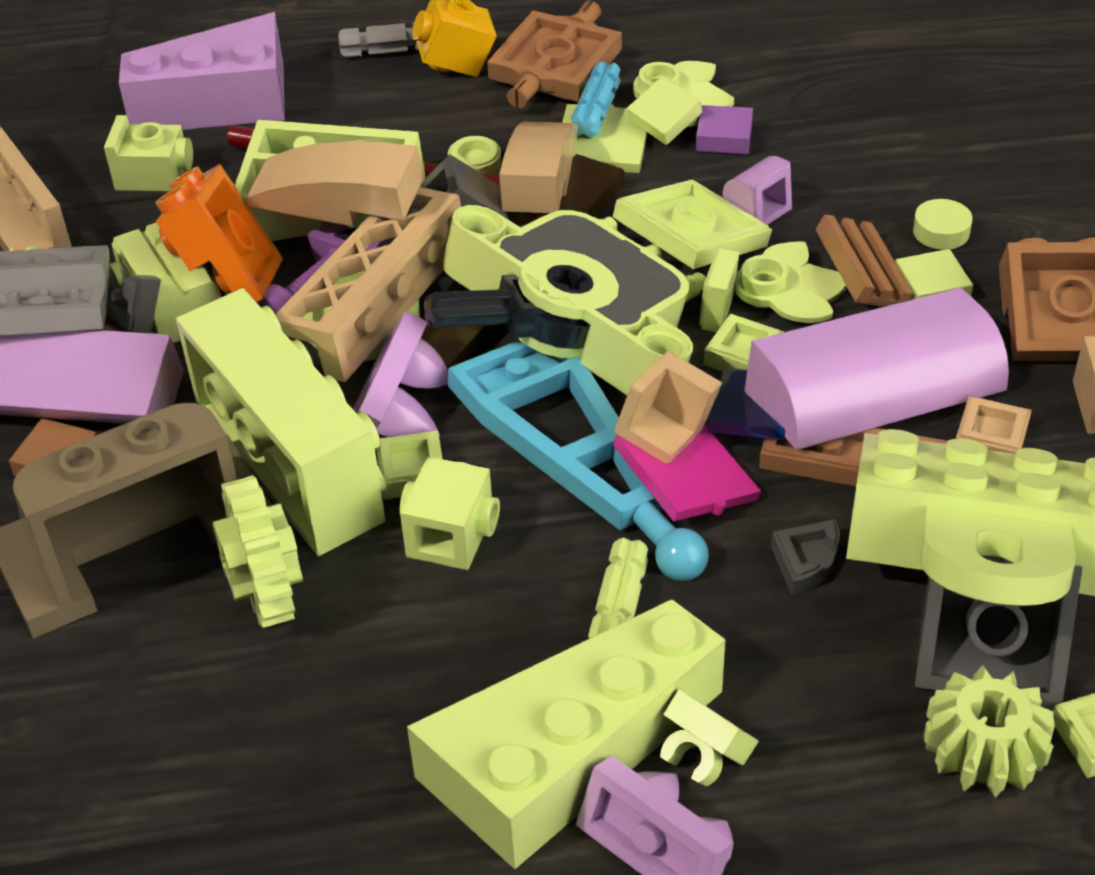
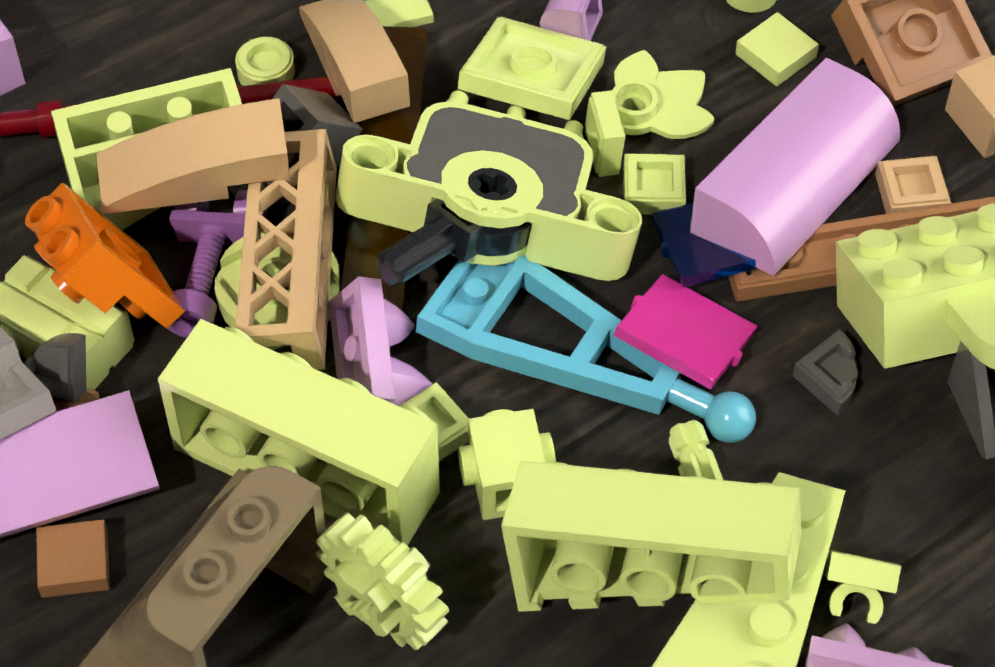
camera: 30 degrees left, 10 degrees up
tan panel [614,351,722,463] -> none
medium nougat tile [816,214,914,307] -> none
none -> yellowish green wedge [501,461,801,612]

